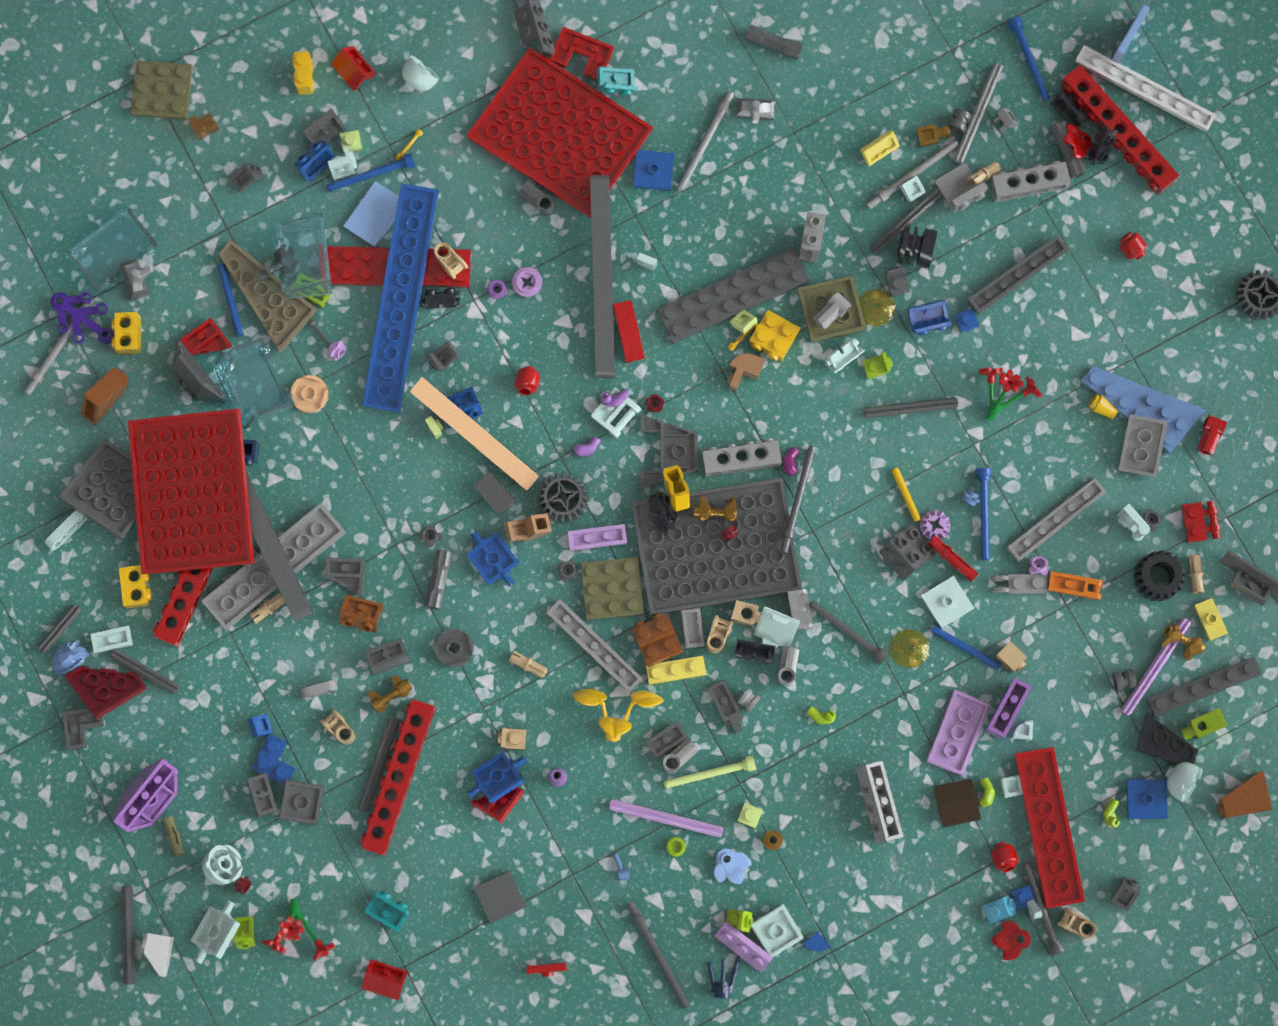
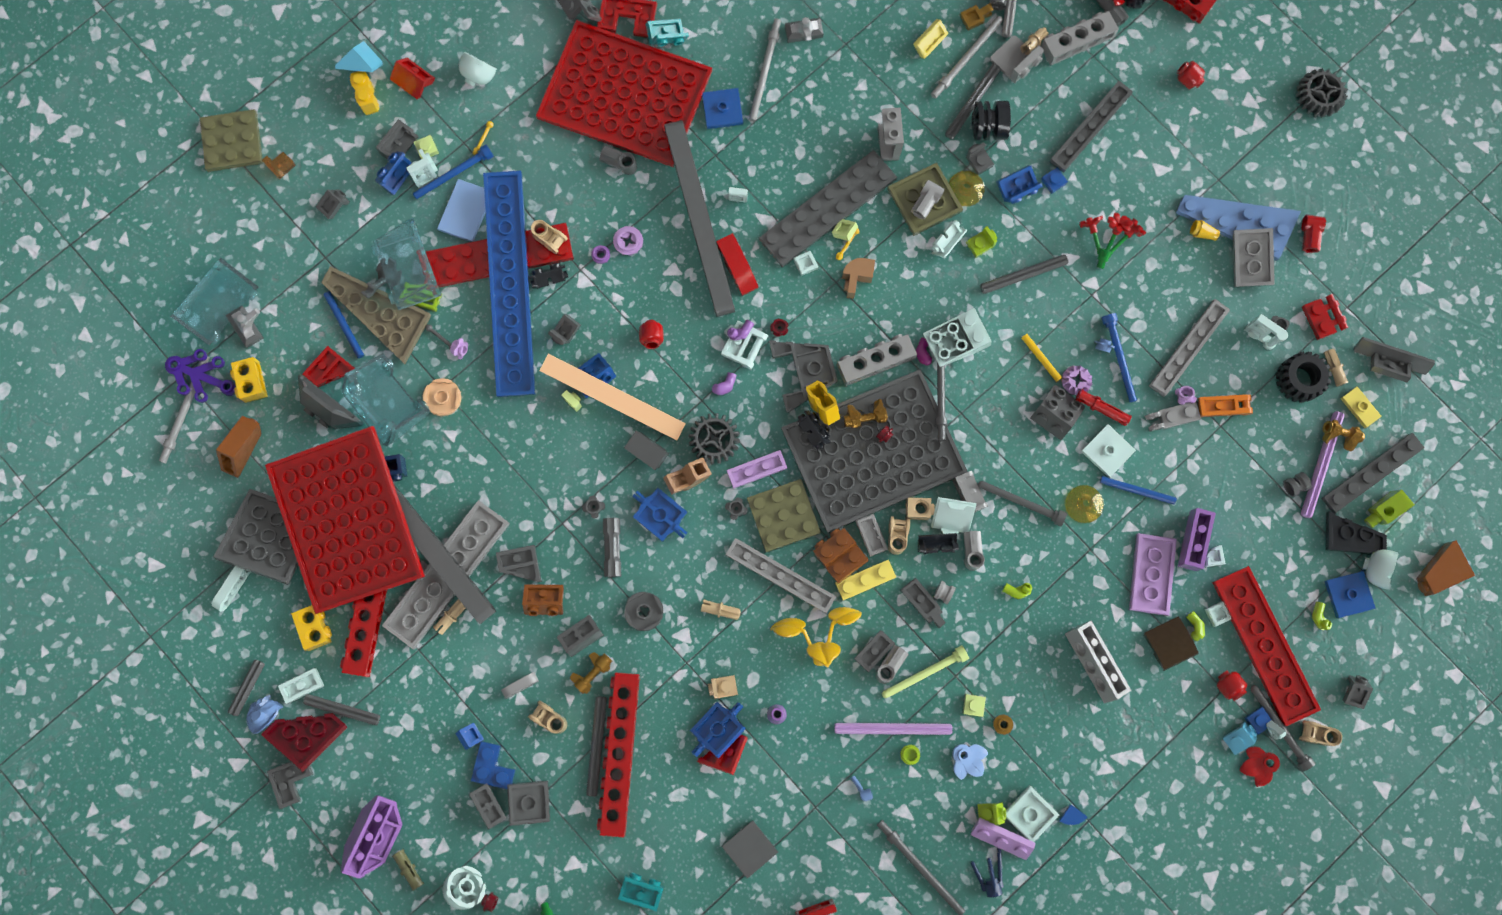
camera: 15 degrees left, 0 degrees up
yellow plate [749,310,801,362] -> none
light aqua plate [900,176,926,202] -> none
tan brick [995,641,1027,673] -> none
none -> medium azure slope [335,41,383,72]
none -> light aqua tile [794,251,818,276]
none -> light aqua slope [923,308,992,367]

